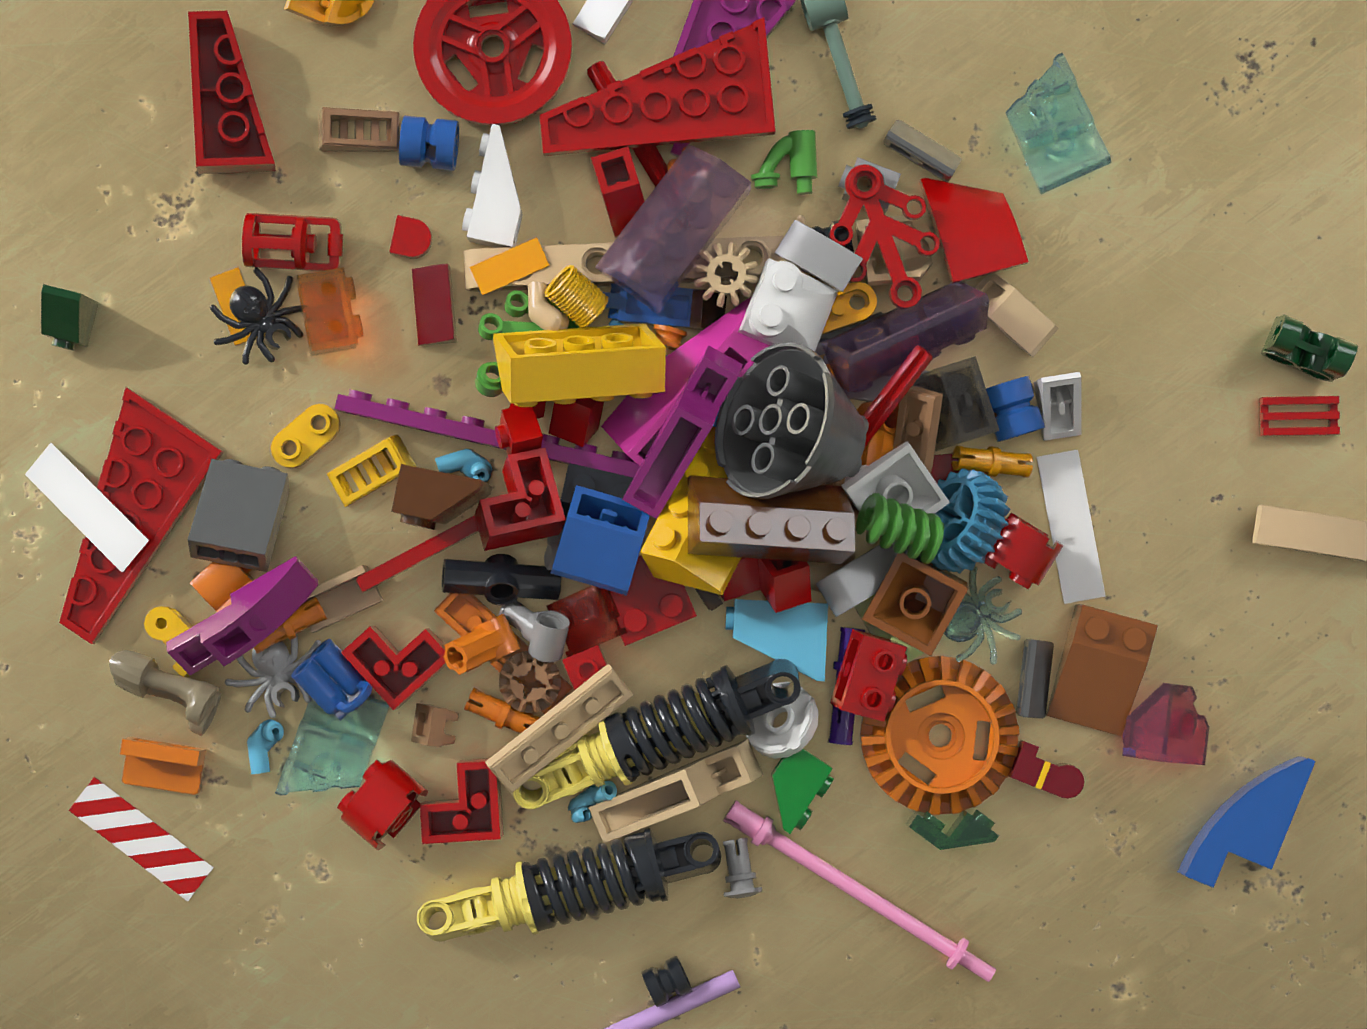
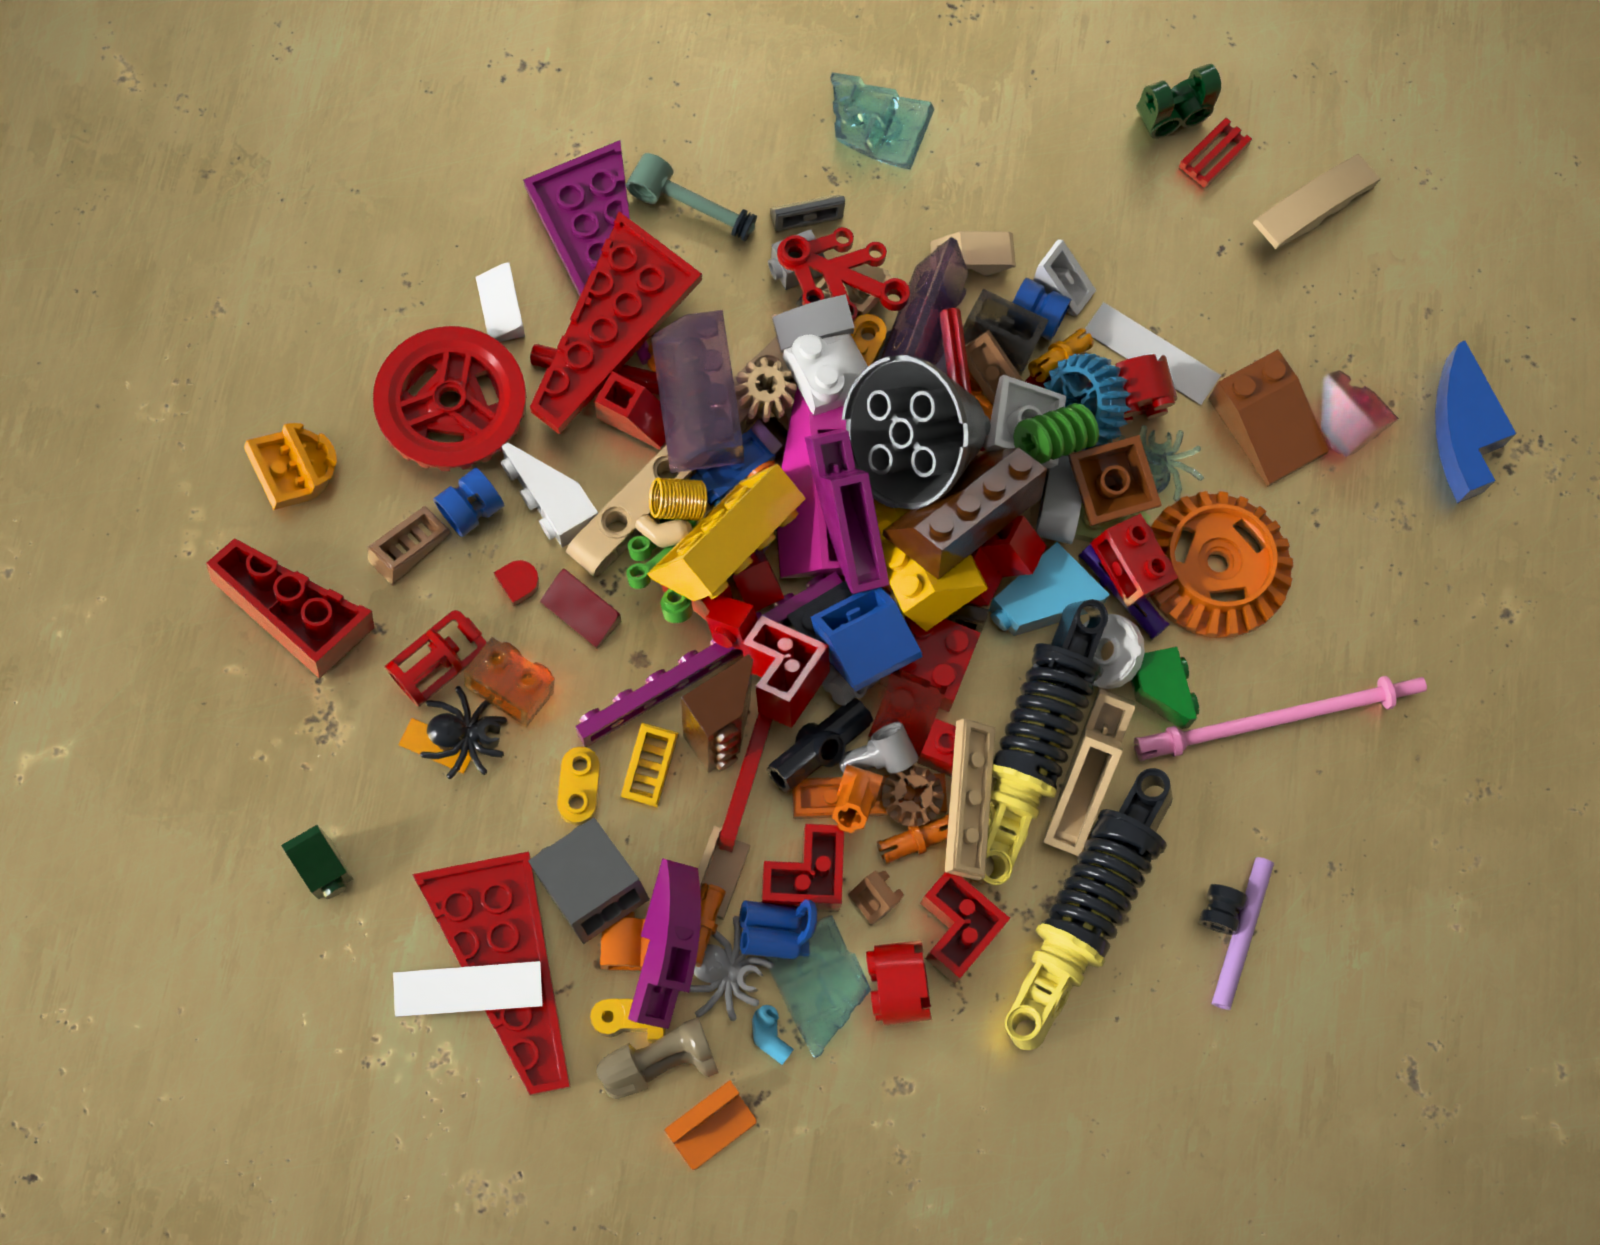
camera: 50 degrees left, 15 degrees down
sticker [68,777,214,901] -> none
light orange sticker [470,237,550,295] -> none
medium azure arm [568,781,617,823] -> none
light grey pin [723,838,762,899] -> none
bright green plant [751,130,817,195] -> none
clear green slope [905,809,999,850] -> none
red slope [919,178,1029,284] -> none
dark red leg [1009,740,1085,799] -> none
dark grey slope [1016,639,1054,719] -> none

